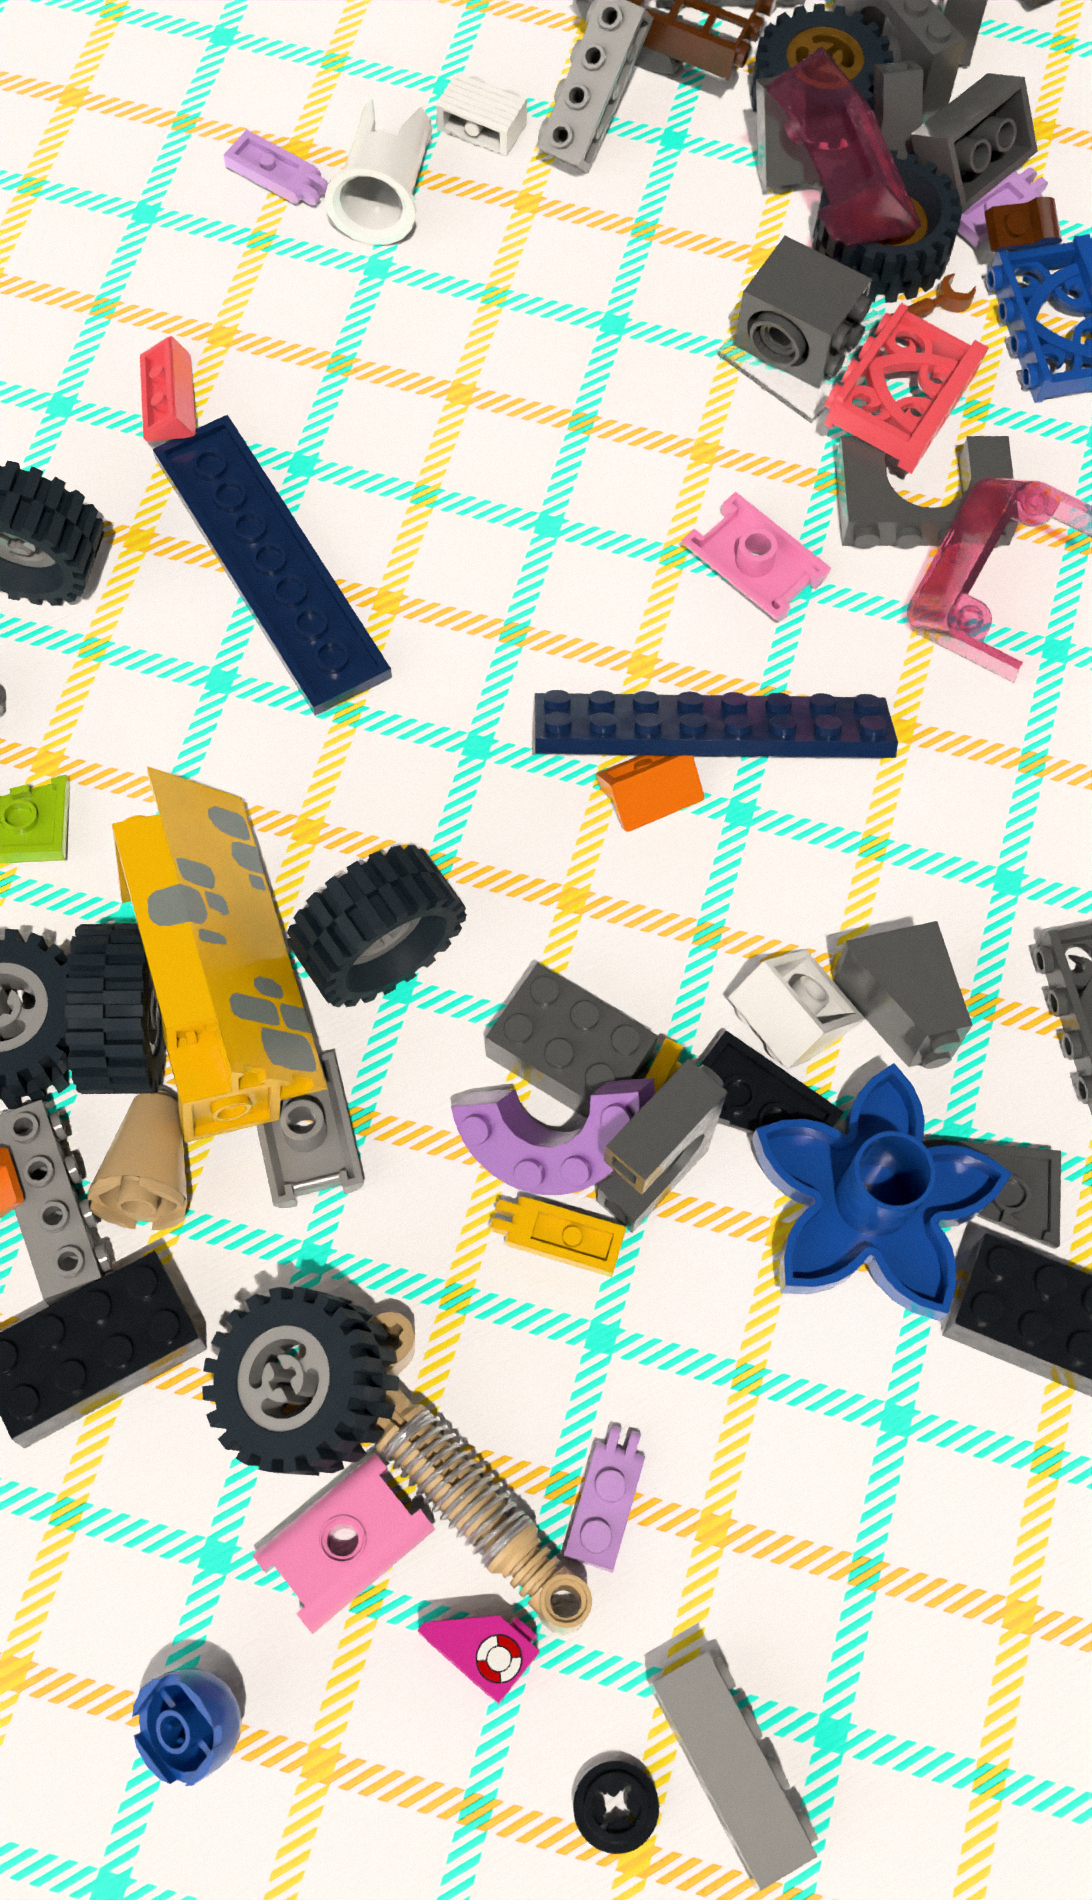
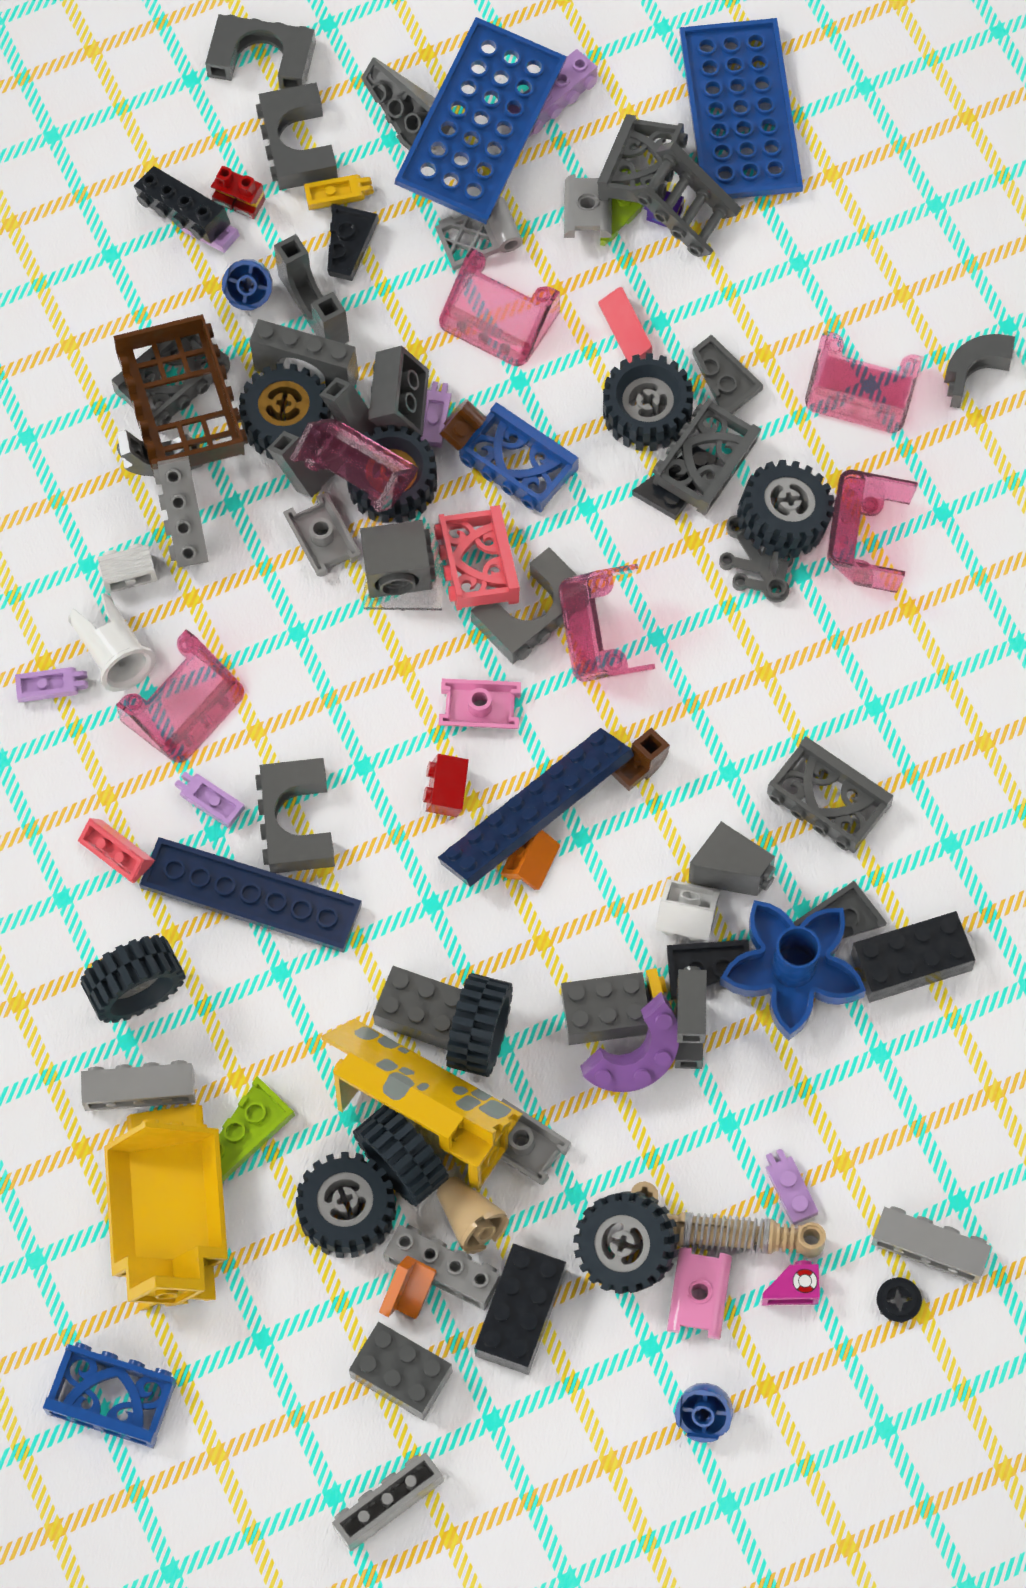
camera: 35 degrees left, 0 degrees up
yellow hinge [489,1196,627,1278] -> none
dark orange piece [891,273,976,318] -> none
none -> clear pink windscreen [116,629,244,763]
none -> lavender hinge [174,772,245,828]
none -> dark grey arch [255,758,335,873]
none -> light grey piece [283,492,361,577]
none -> dark grey brick [373,966,462,1050]
none -> red brick [423,754,469,817]
none -> reddish brown brick [611,727,670,791]

